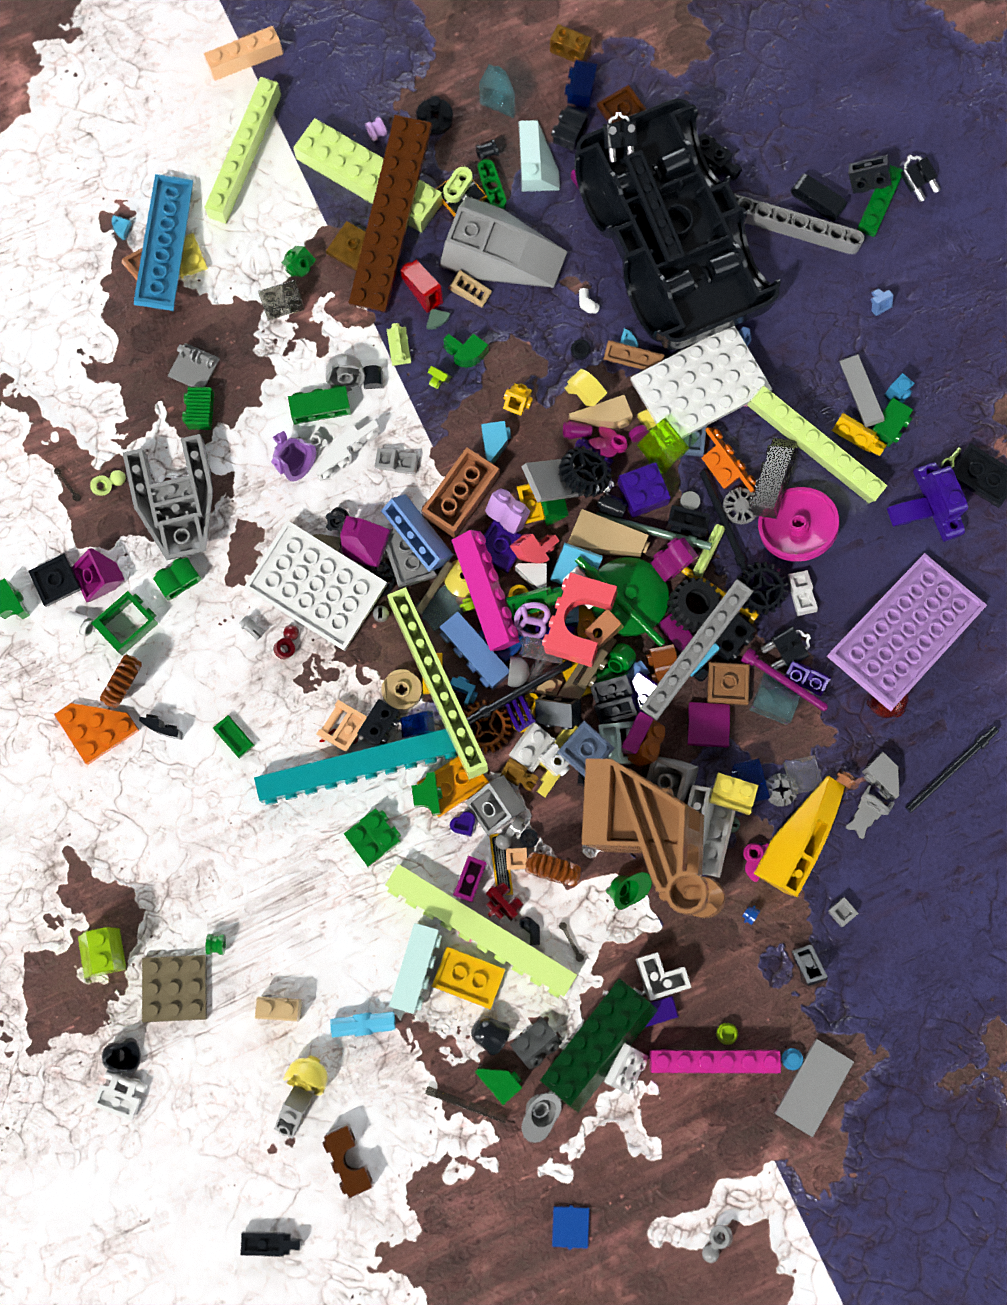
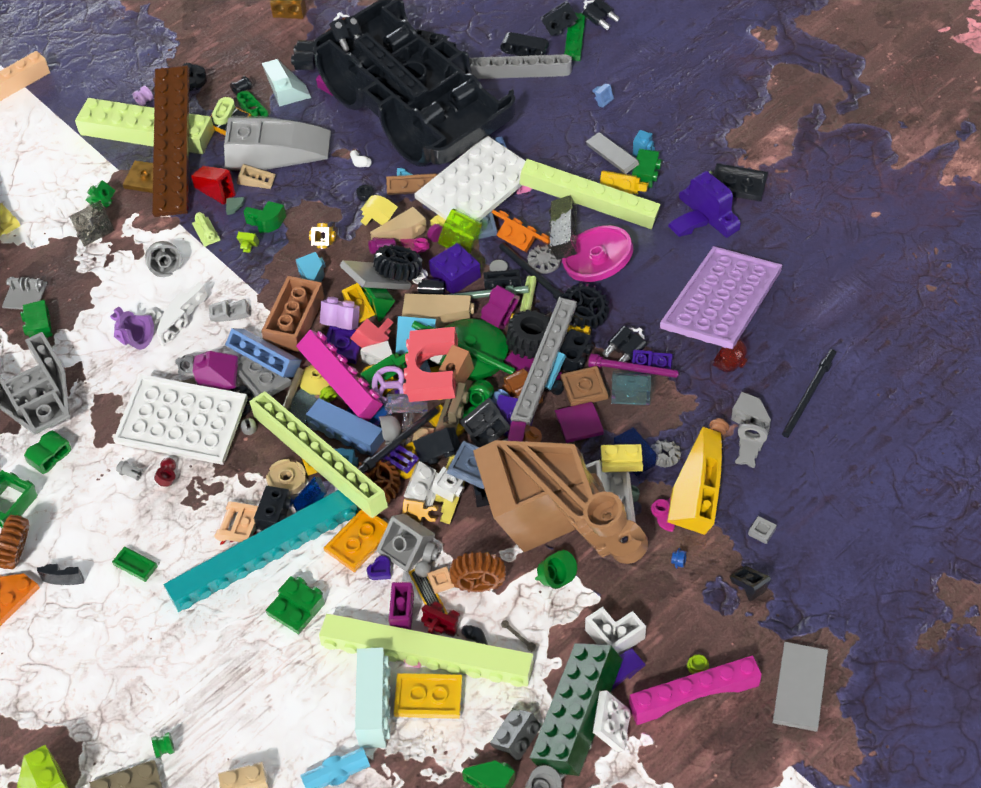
camera: 15 degrees left, 25 degrees down
yellowish green brick [204,77,281,224] -> none
green brick [288,385,351,425] -> none
black brick [363,365,383,389] -> none
green brick [411,772,443,816] -> none
black hair [471,1017,510,1055] -> none
clear light blue slope [479,64,515,118] -> none
black bush [520,829,538,848] -> none
clear blue brick [564,60,597,108] -> none
dark azure plate [781,1048,803,1070] -> none
clear piece [783,755,822,795] -> none
white slope [788,570,818,616] -> none

